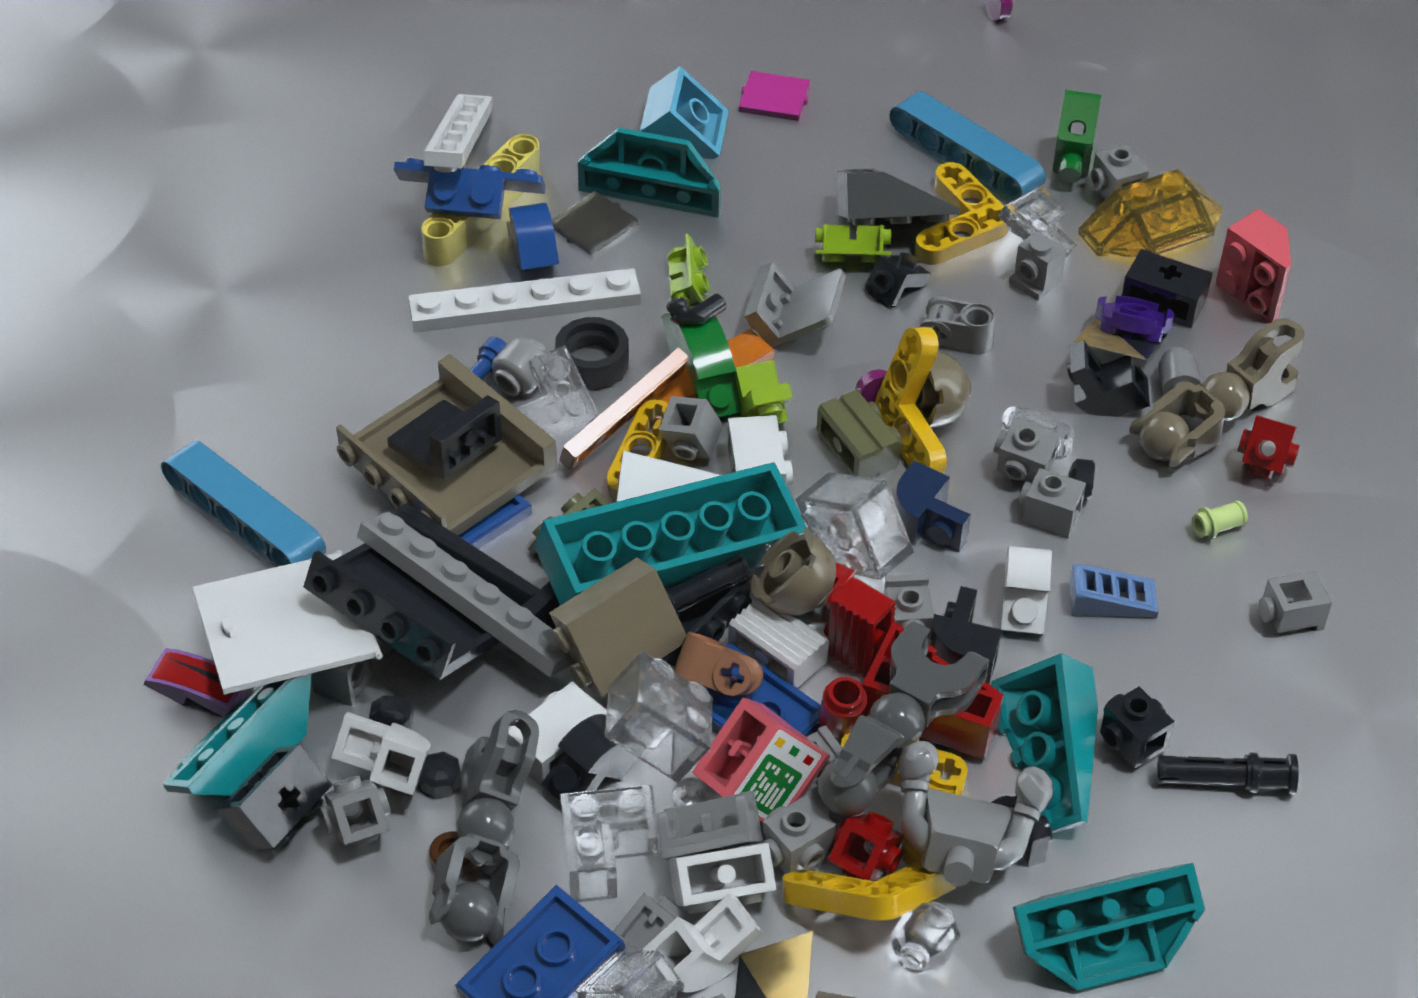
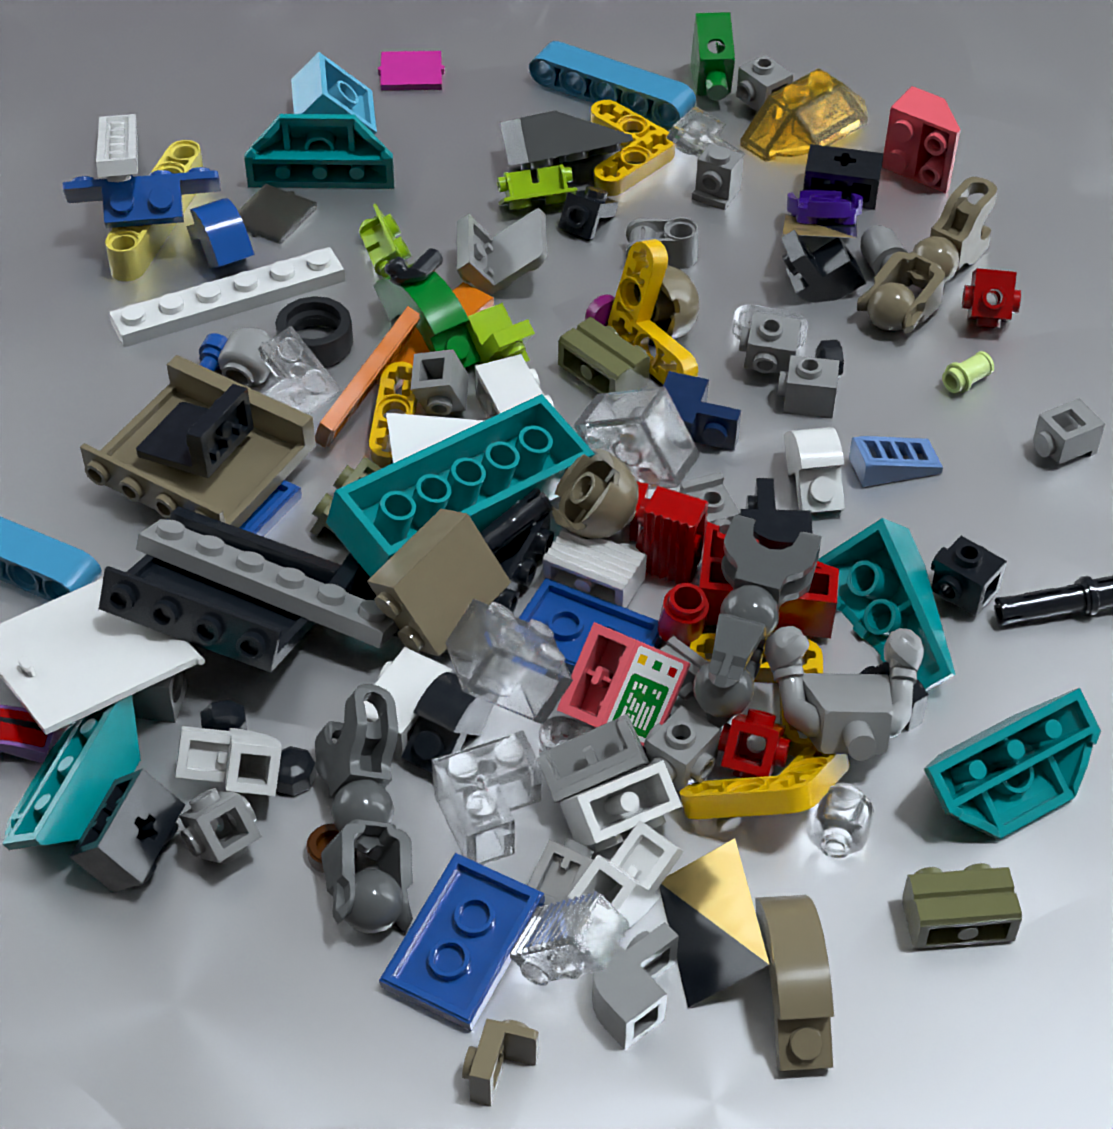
camera: 15 degrees left, 0 degrees up
nougat piece [672,632,763,696] -> none

